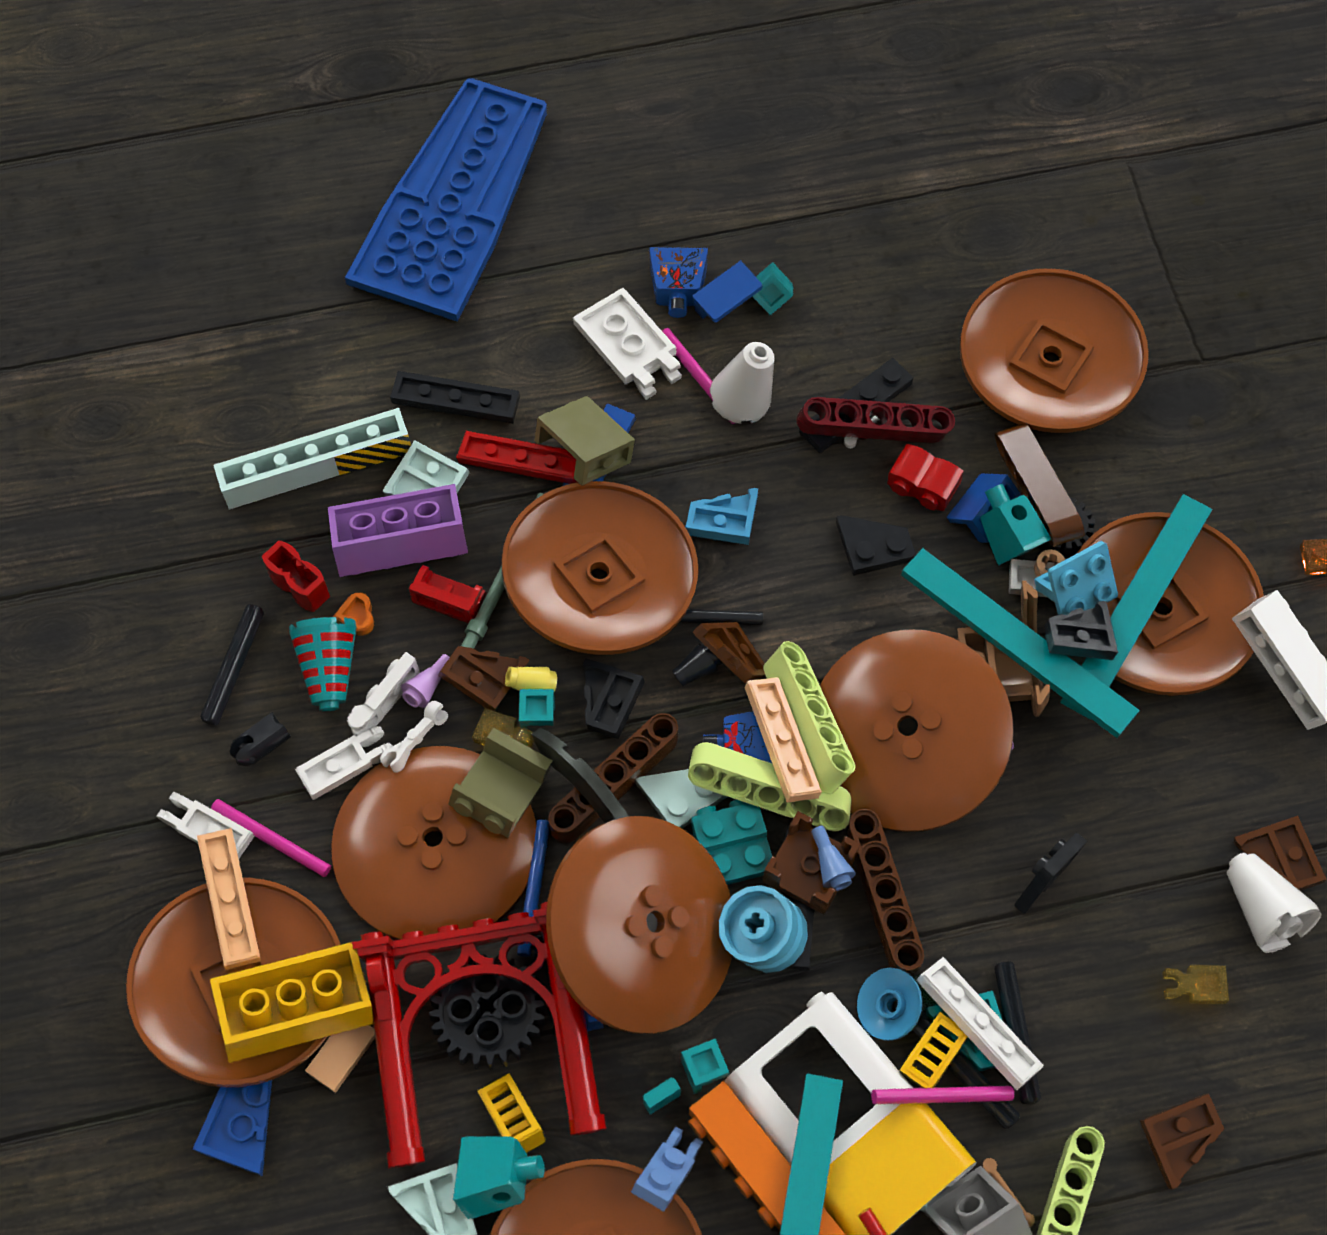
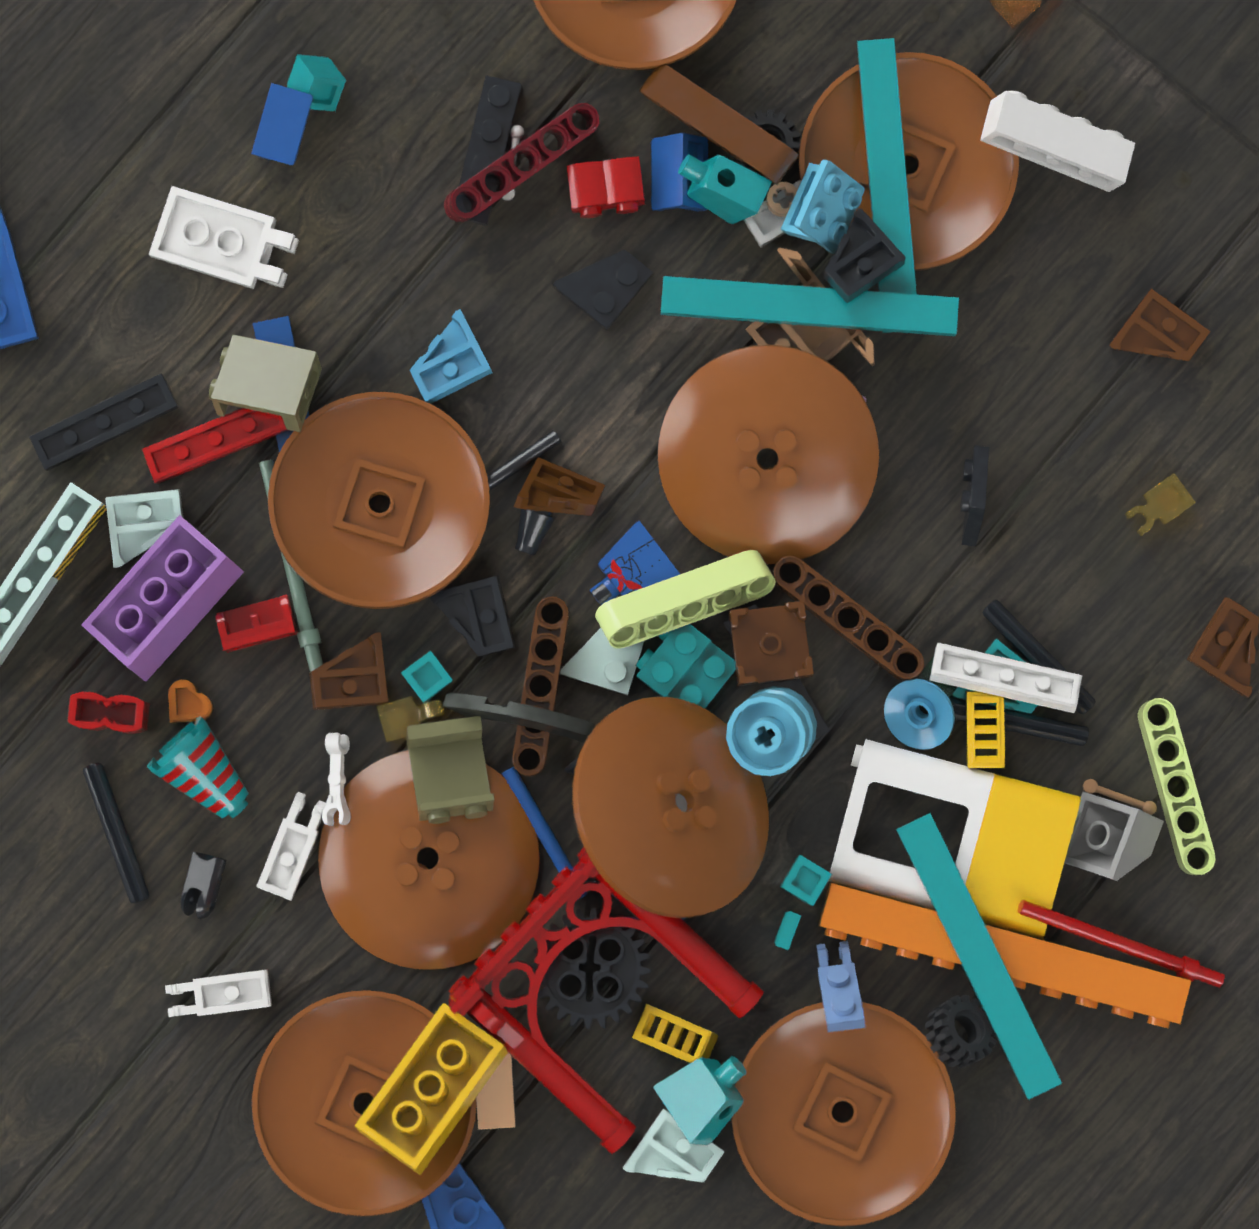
camera: 35 degrees left, 20 degrees up
light nougat tile [197,828,261,970] -> none
dark pink bar [211,799,331,877] -> none
white hinge [347,652,420,737] -> none
lavender cone [401,654,450,708] -> none
light yellow cone [505,667,557,692] -> none
blue torso [650,247,708,318] -> none
dark pink bar [662,328,735,424] -> none
white cone [710,342,774,423] -> none
light nougat tile [744,677,822,803] -> none
yellowish green beam [763,641,856,794] -> none
medium blue cone [811,826,856,891] -> none
dark pink bar [871,1086,1014,1104] -> none
white cone [1227,853,1321,953] -> none

